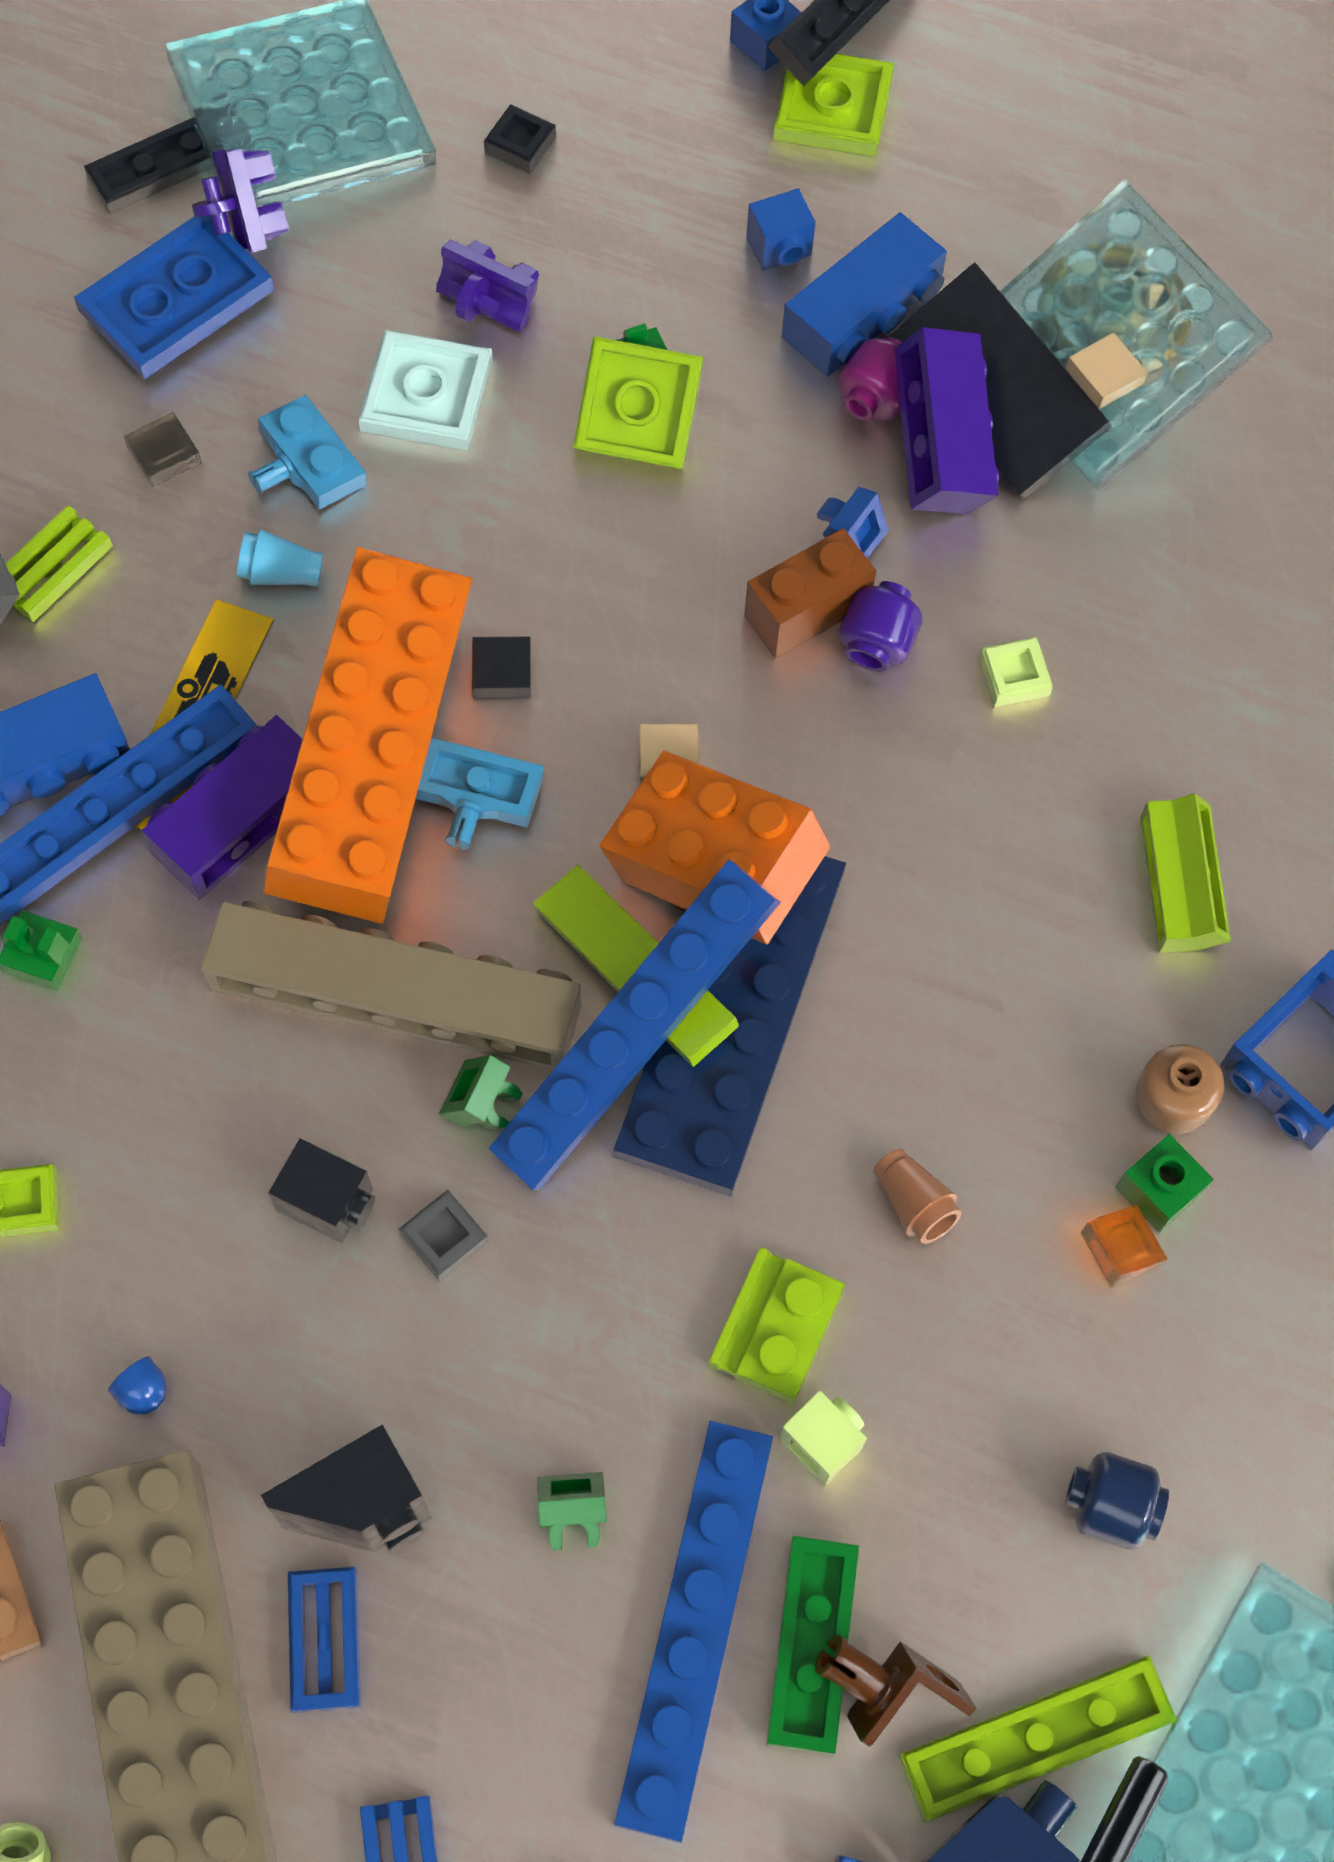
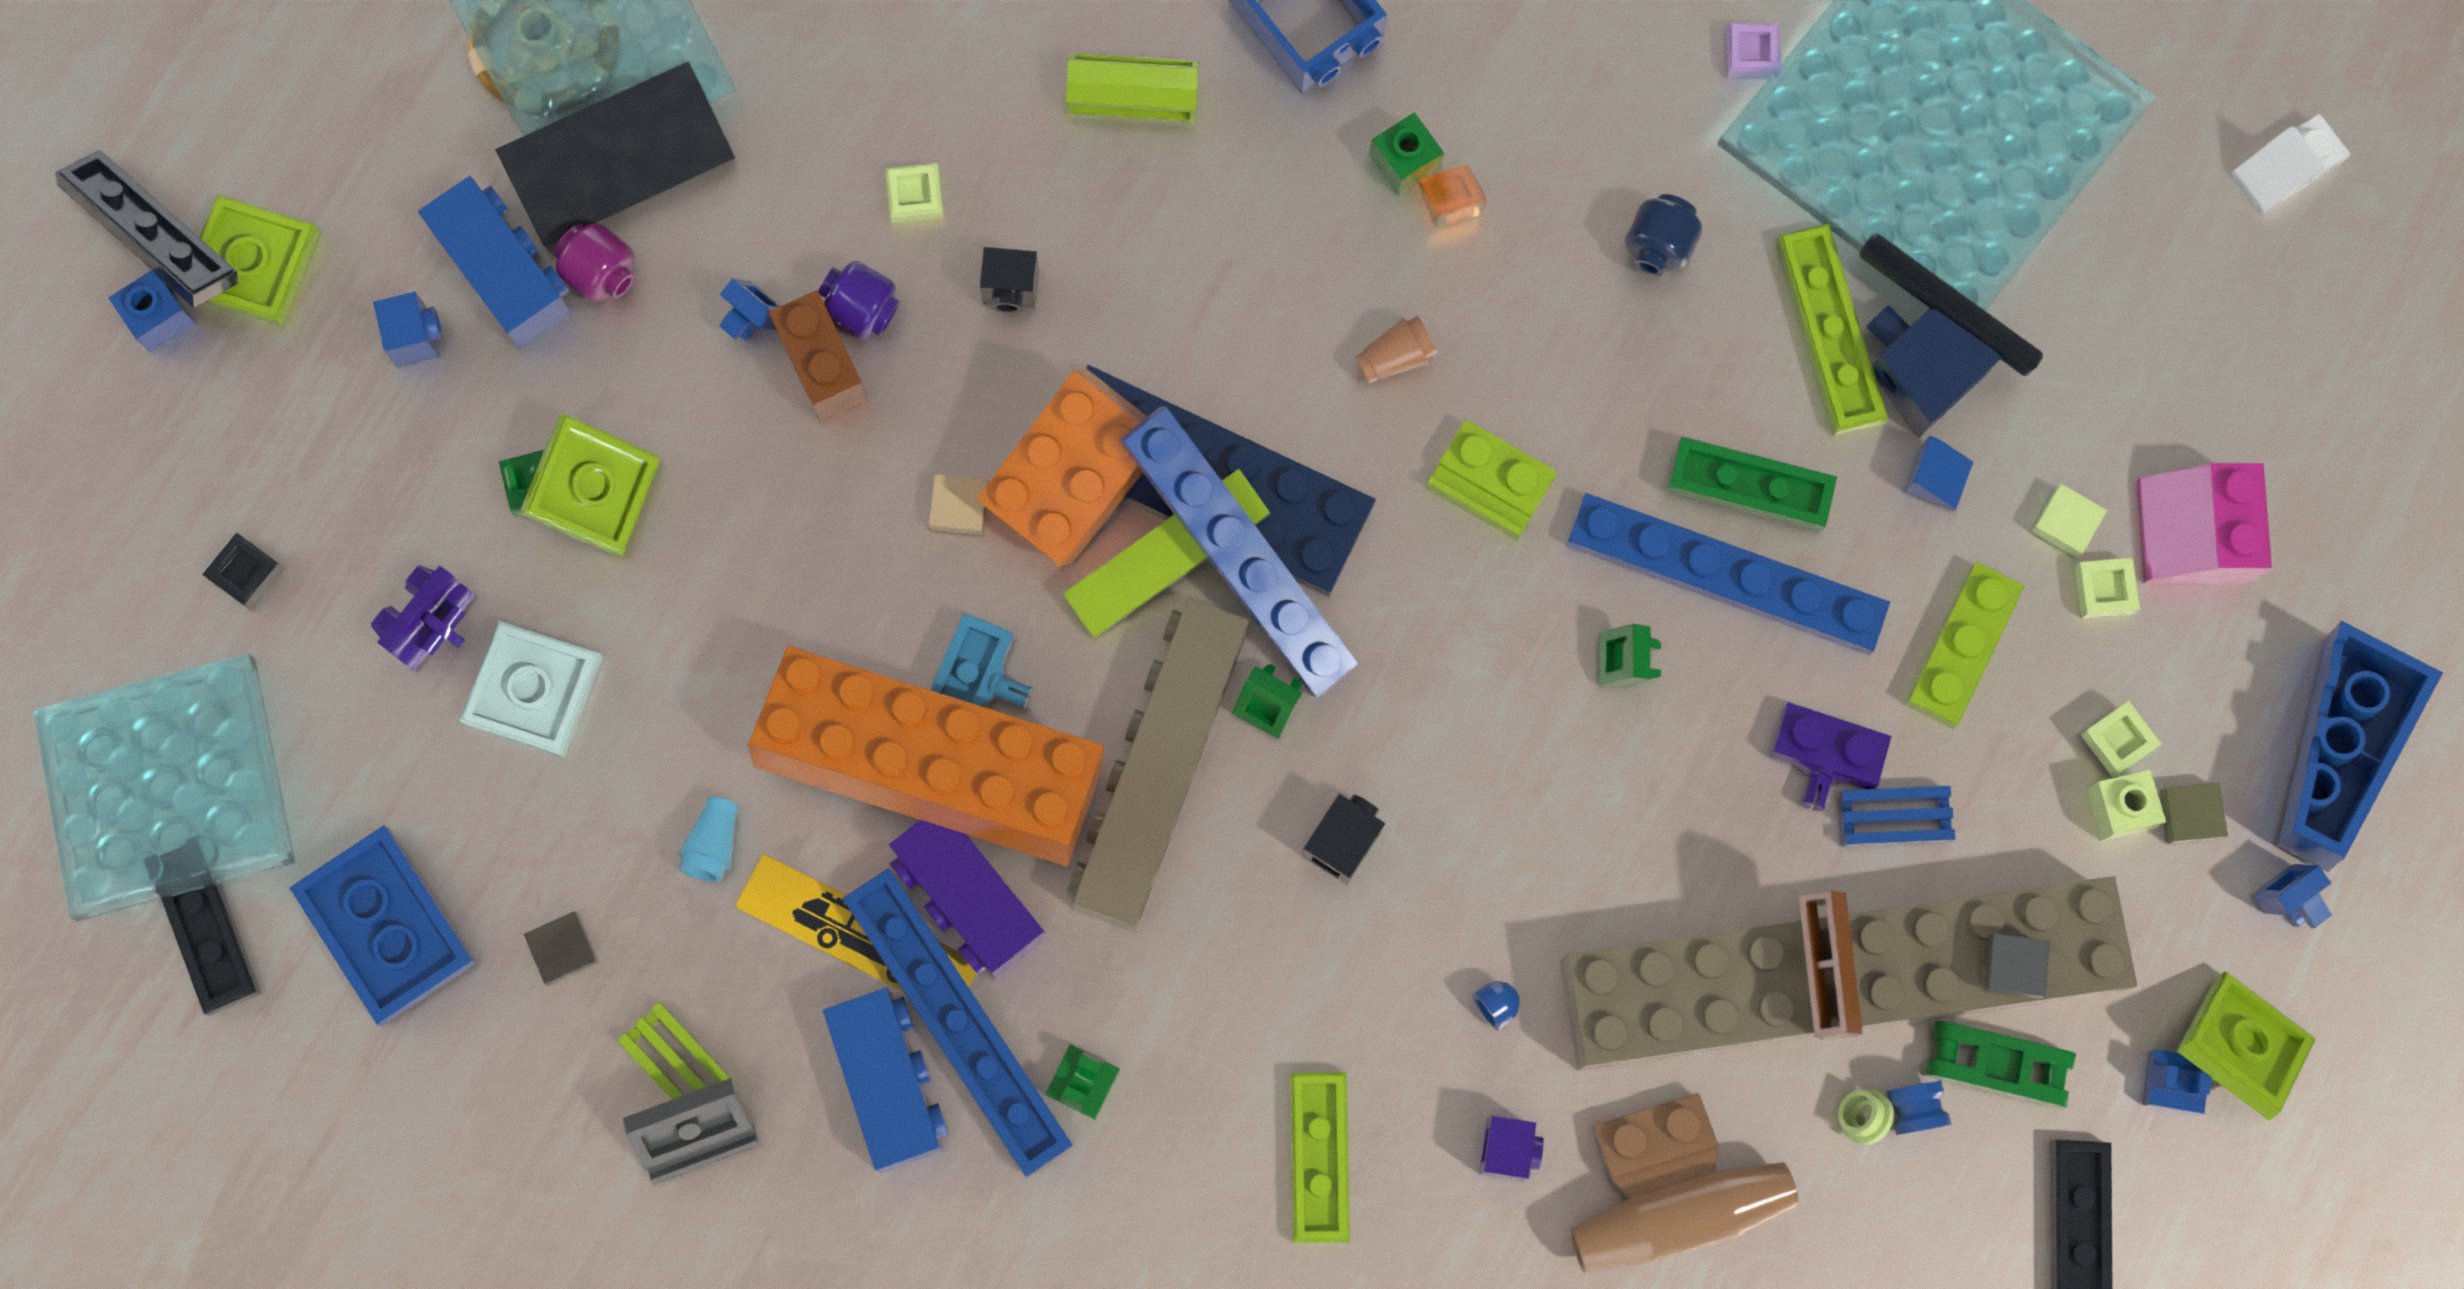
camera: 85 degrees left, 10 degrees up
hips [192,147,289,252] -> none
dark azure plate [248,395,367,510] -> none
black slope [261,1424,432,1552] -> none
blue tile [288,1567,361,1713] -> none
dark grey tile [398,1189,489,1282] -> none
black tile [472,636,531,698] -> none
yellowish green plate [779,1391,867,1486] -> none
reddish brown bracket [815,1634,977,1747] -> none
dark purple brick [894,327,999,514] -> none
tan tile [1065,332,1148,409] -> none
medium nougat head [1135,1044,1225,1134] -> none
none -> black plate [980,247,1039,313]
none -> dark purple plate [1769,702,1892,812]
none -> dark orange piece [1798,890,1863,1040]

